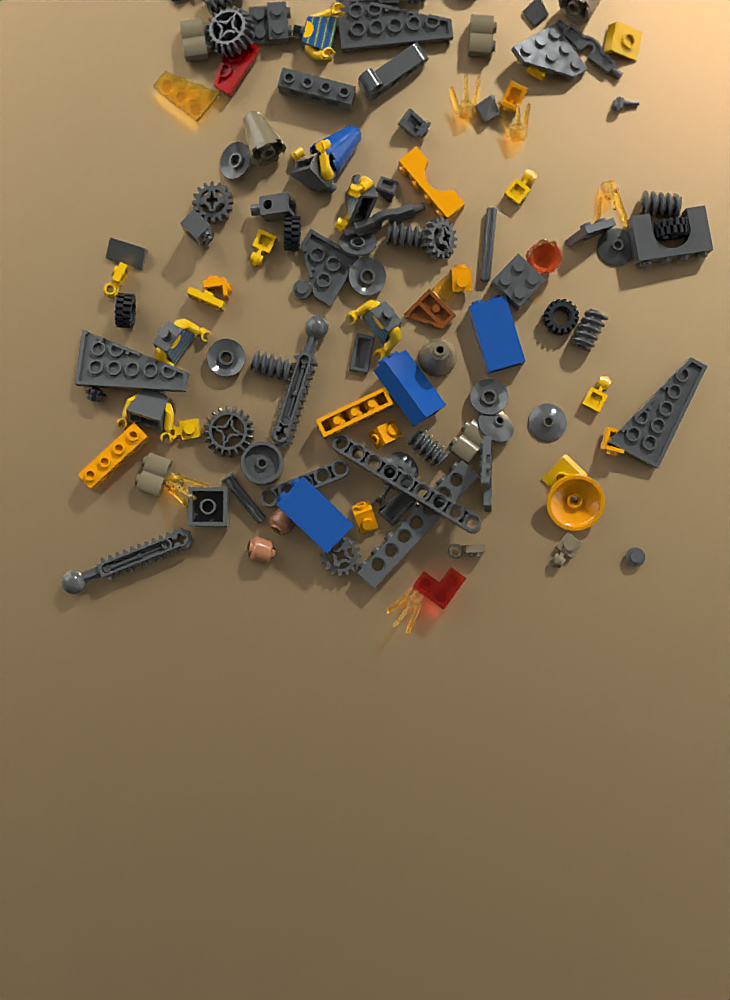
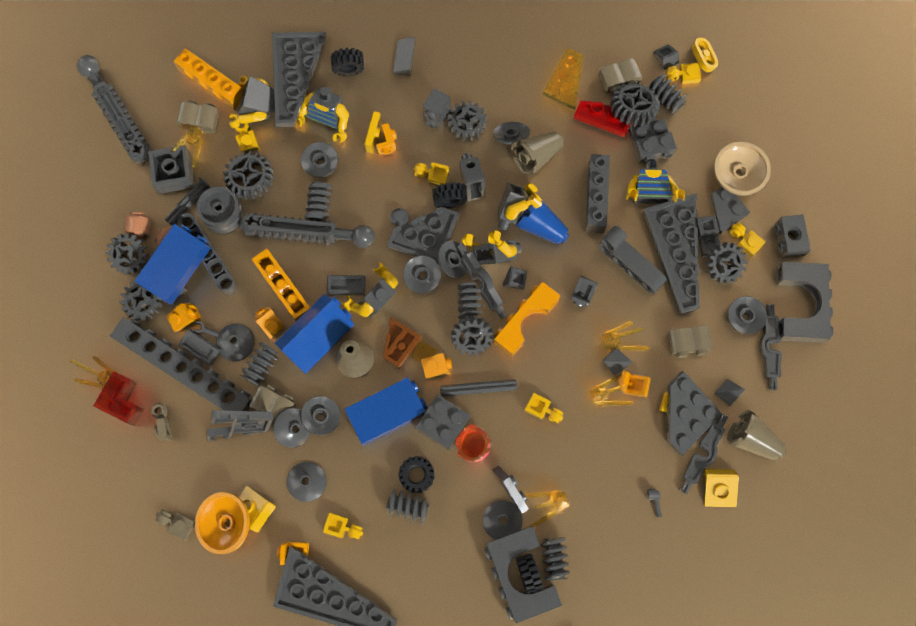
camera: 80 degrees right, 10 degrees down
black plate [85,387,106,402] -> none
yellow plate [103,262,130,298] -> none
dark grey beam [332,435,482,534] -> none
dark grey plate [626,547,645,567] -> none
none -> dark grey gear [105,233,149,274]

